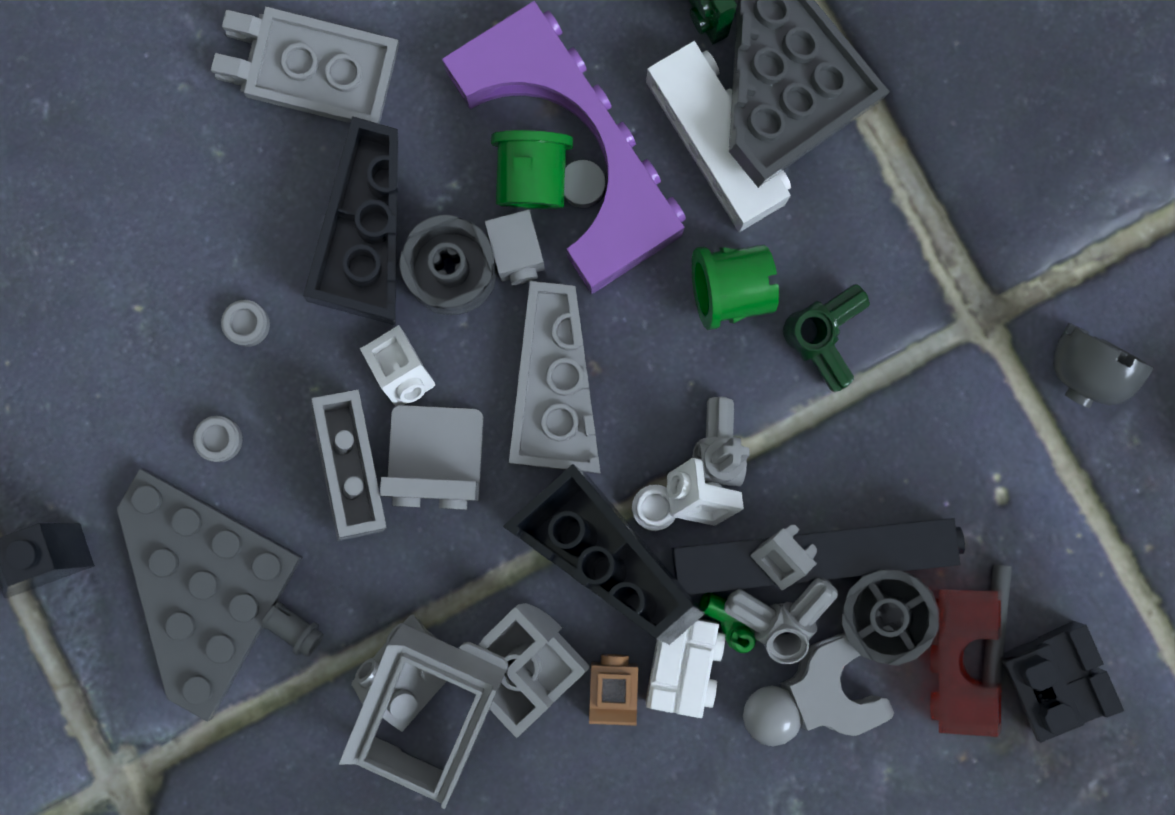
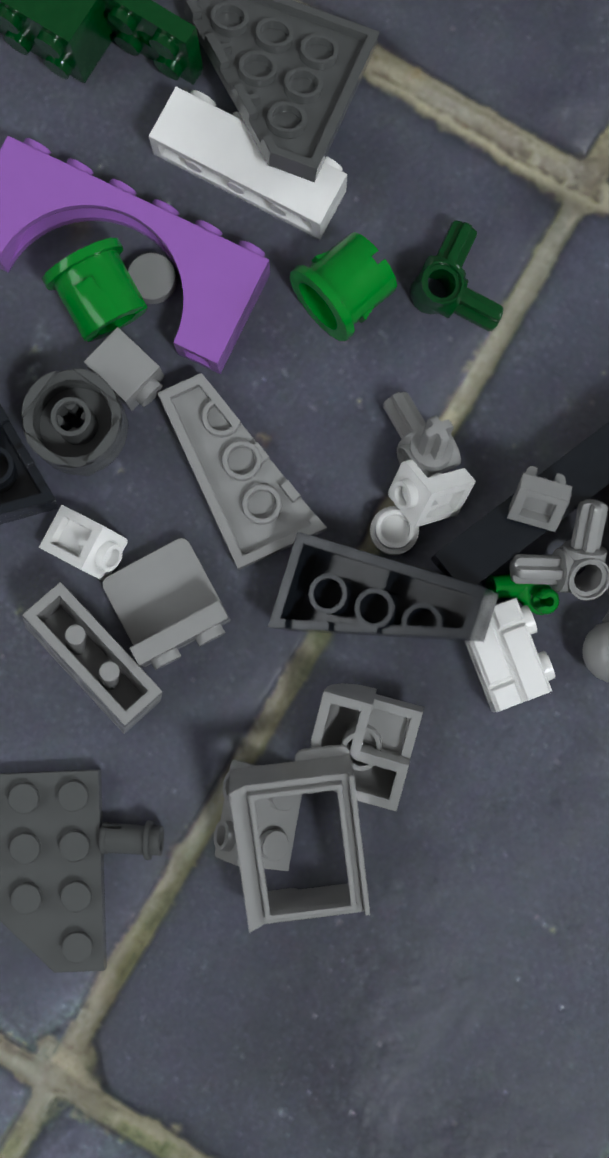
camera: 30 degrees left, 0 degrees up
medium nougat window [589,654,638,726] -> none

